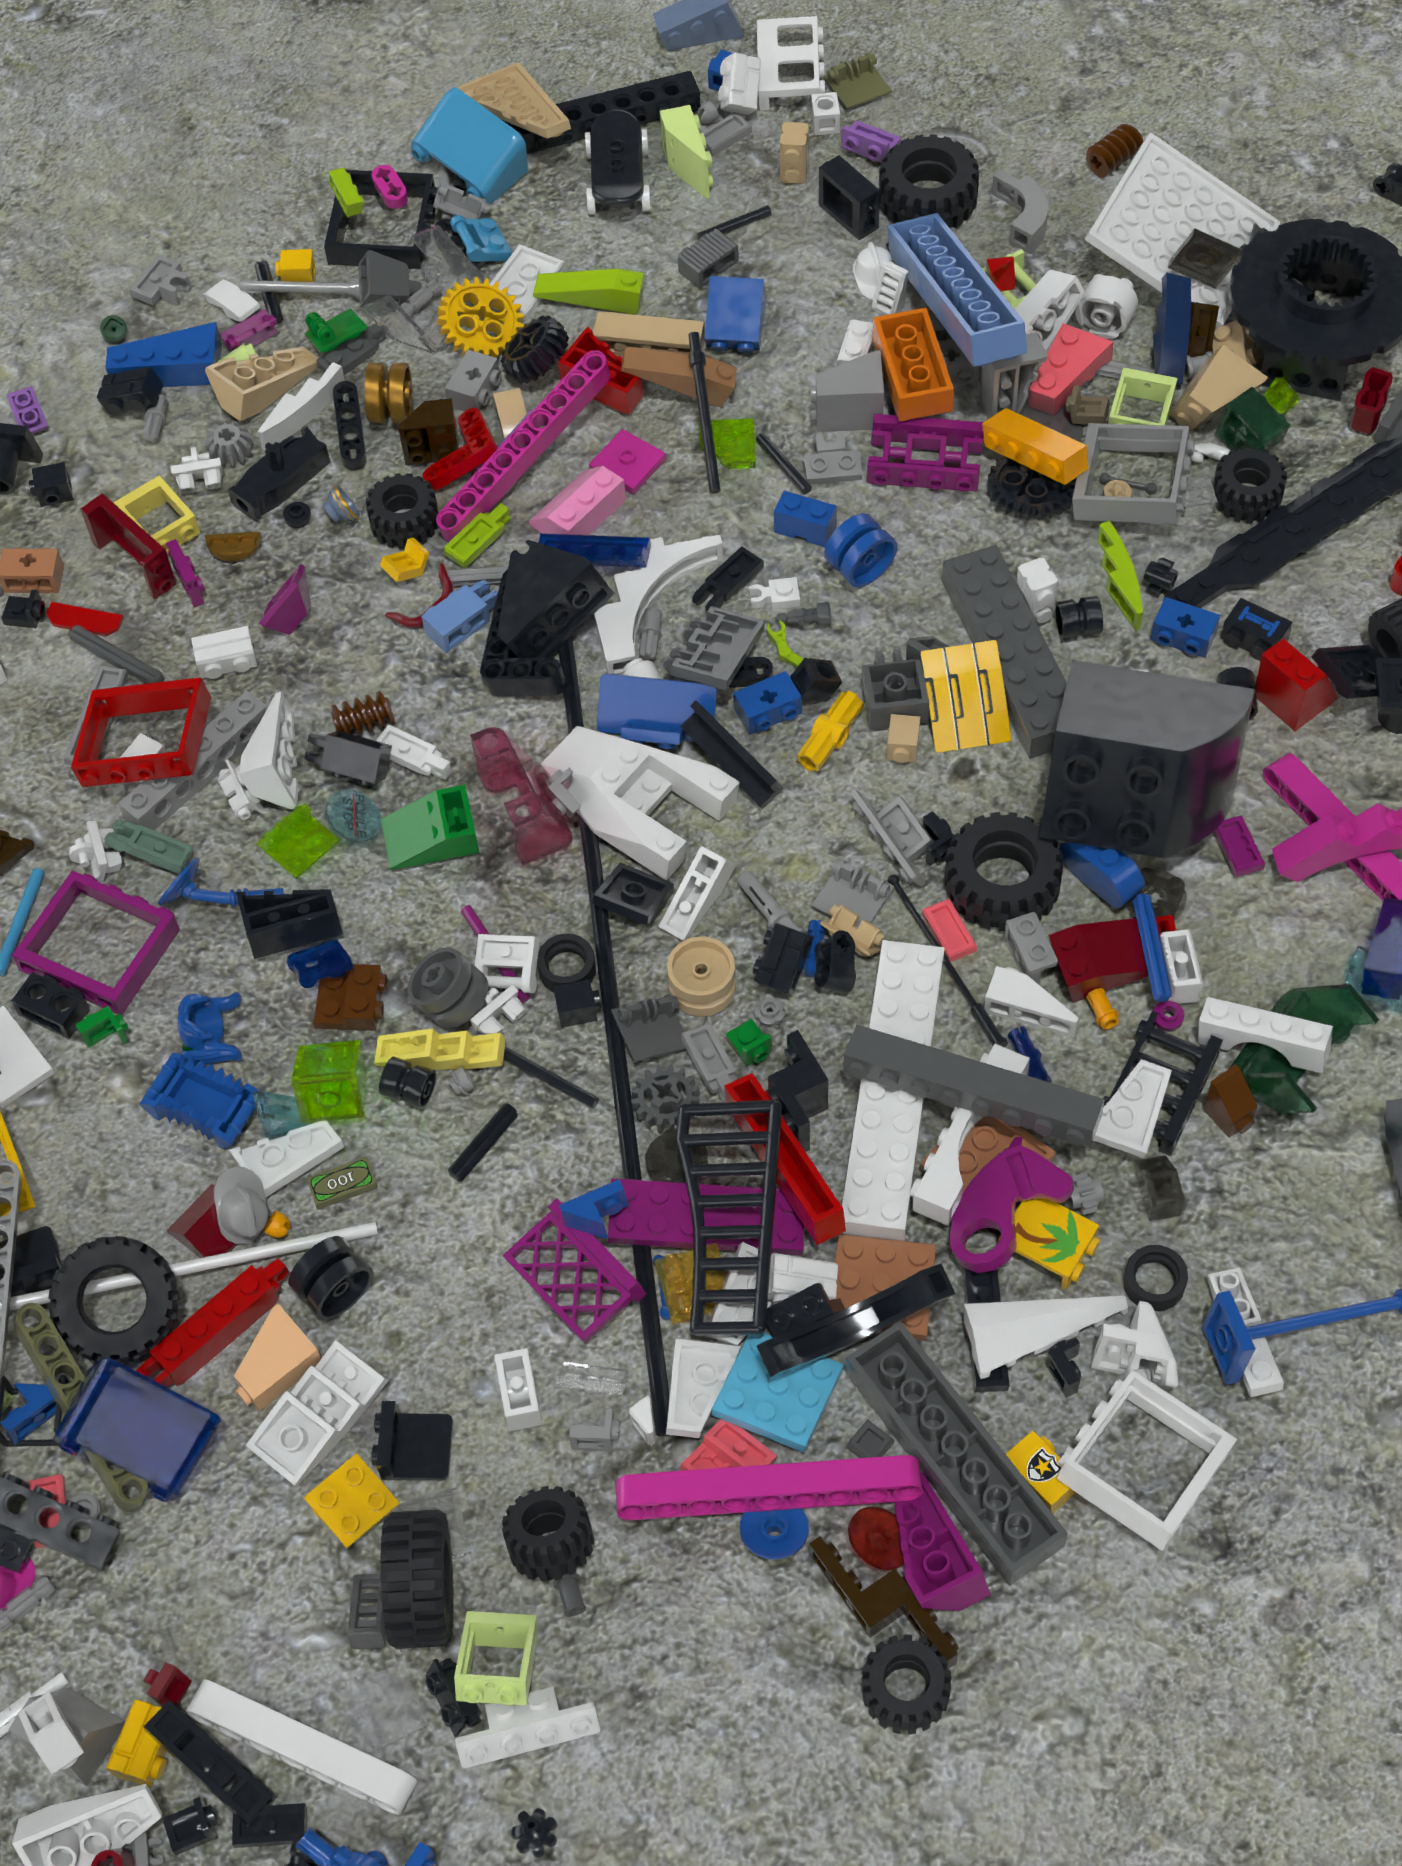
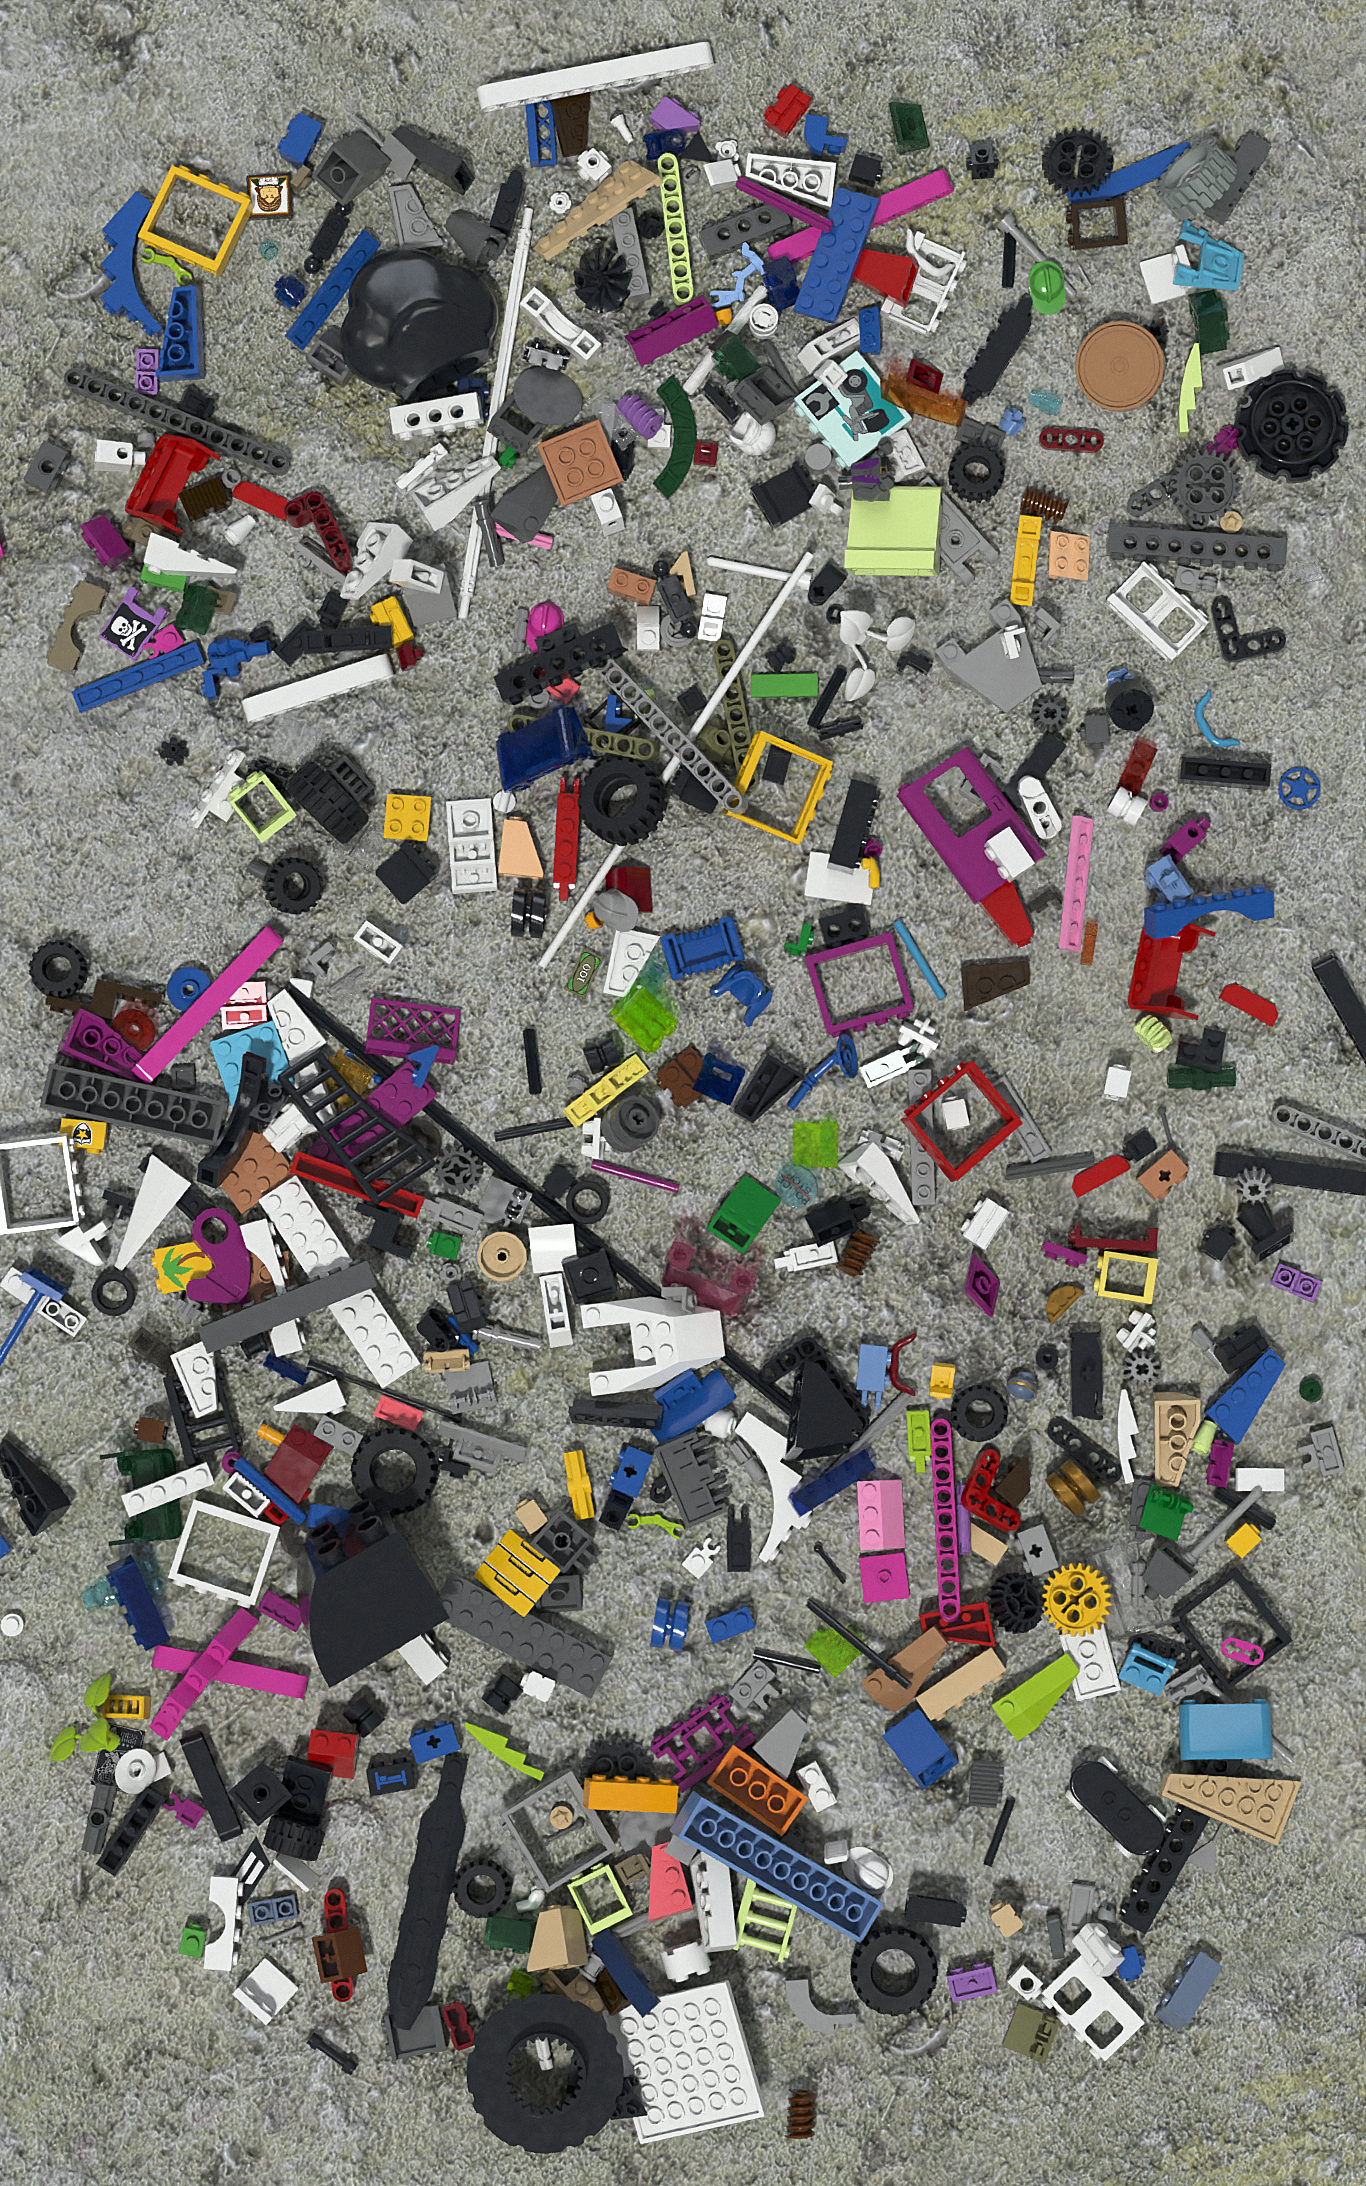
camera: 135 degrees right, 25 degrees up
lime piece [329,167,364,217] -> none
white plate [475,934,540,993] -> none
yellowish green slope [660,105,713,198] -> none
dark grey piece [775,602,832,626] -> none
red slope [986,256,1015,291] -> none
black gear [1143,557,1179,594] -> none
clear smoke tile [1167,228,1243,289] -> none
none -> white window [168,1499,282,1608]
none -> white plate [493,789,516,814]
none -> white slope [528,1224,577,1273]
none -> black hinge [814,1544,846,1584]
none -> dark grey beam [1046,1915,1065,1960]

